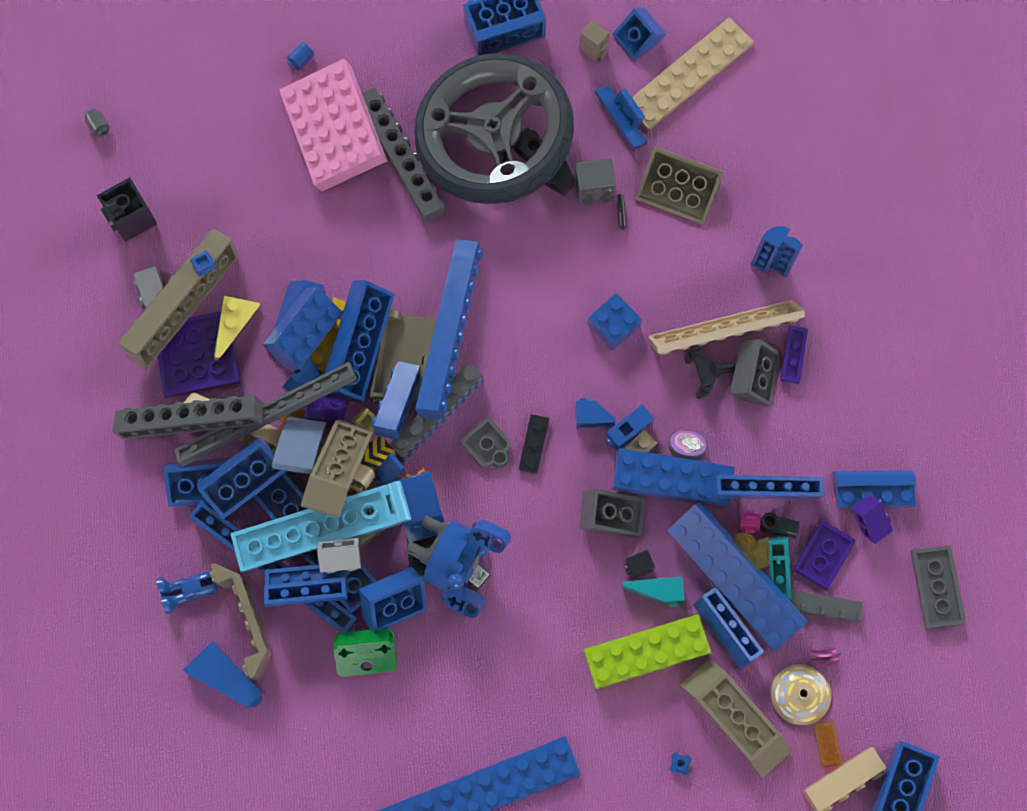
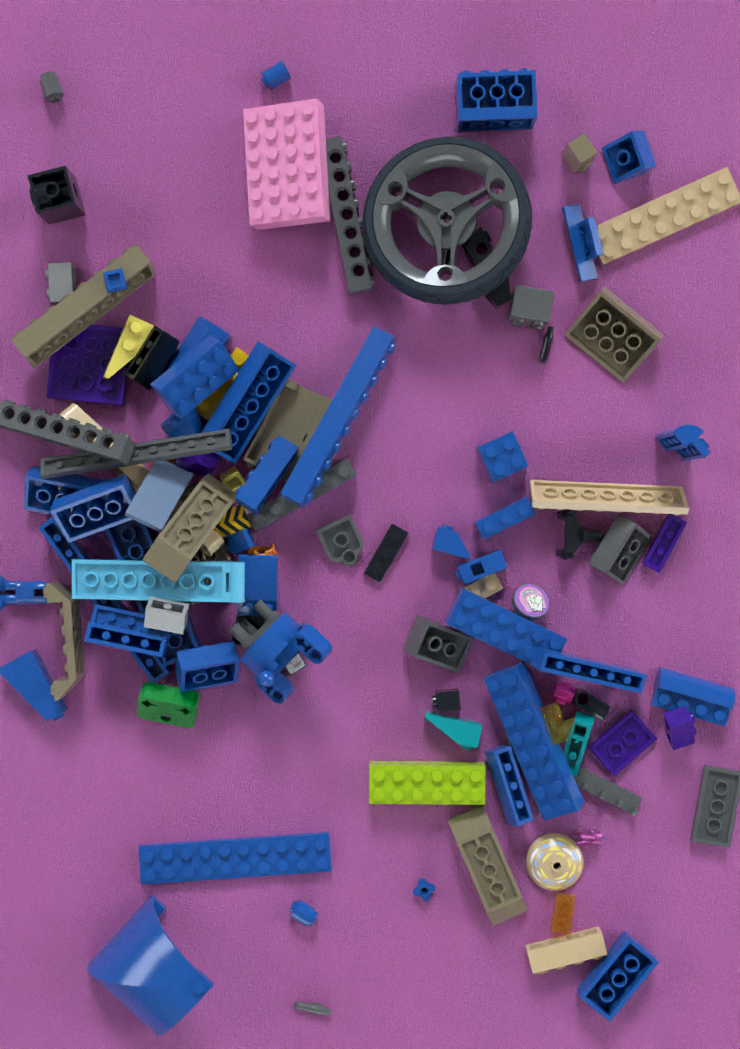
camera: 20 degrees right, 15 degrees up
none -> black brick [124,325,180,390]
none -> blue brick [474,497,536,540]

